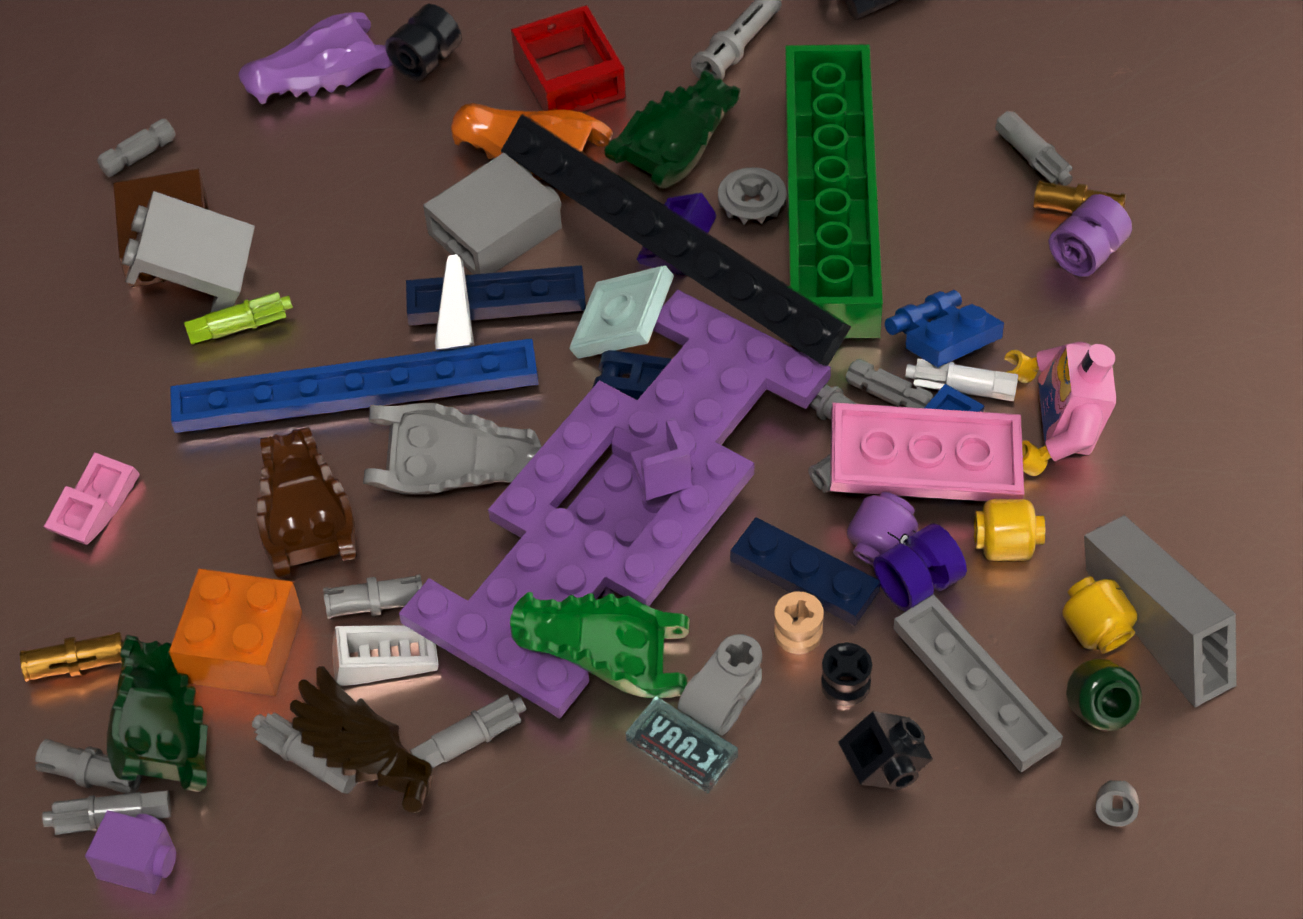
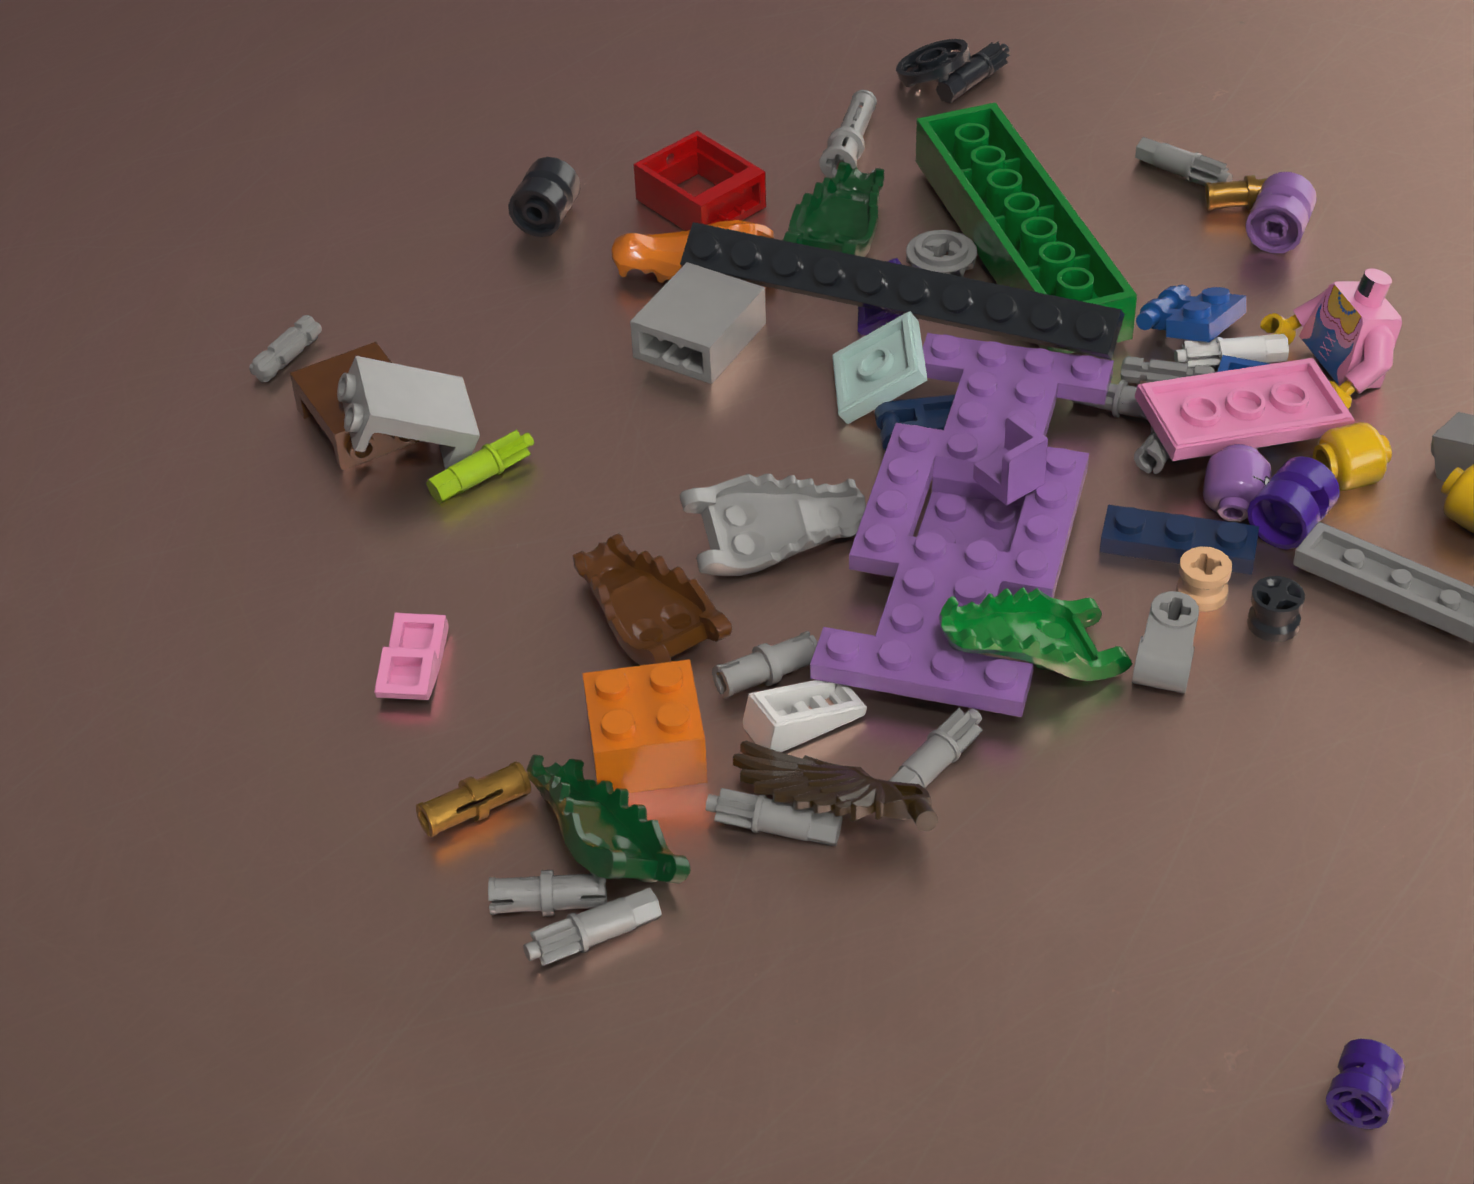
camera: 20 degrees left, 10 degrees down
medium lavender brick [85,810,176,895] -> none
blue plate [170,338,539,433] -> none
medium lavender animal [238,12,393,104] -> none
dark blue plate [406,265,586,326] -> none
white slope [435,255,474,351] -> none
clear light blue tile [626,696,738,793] -> none
black brick [838,711,933,790] -> none

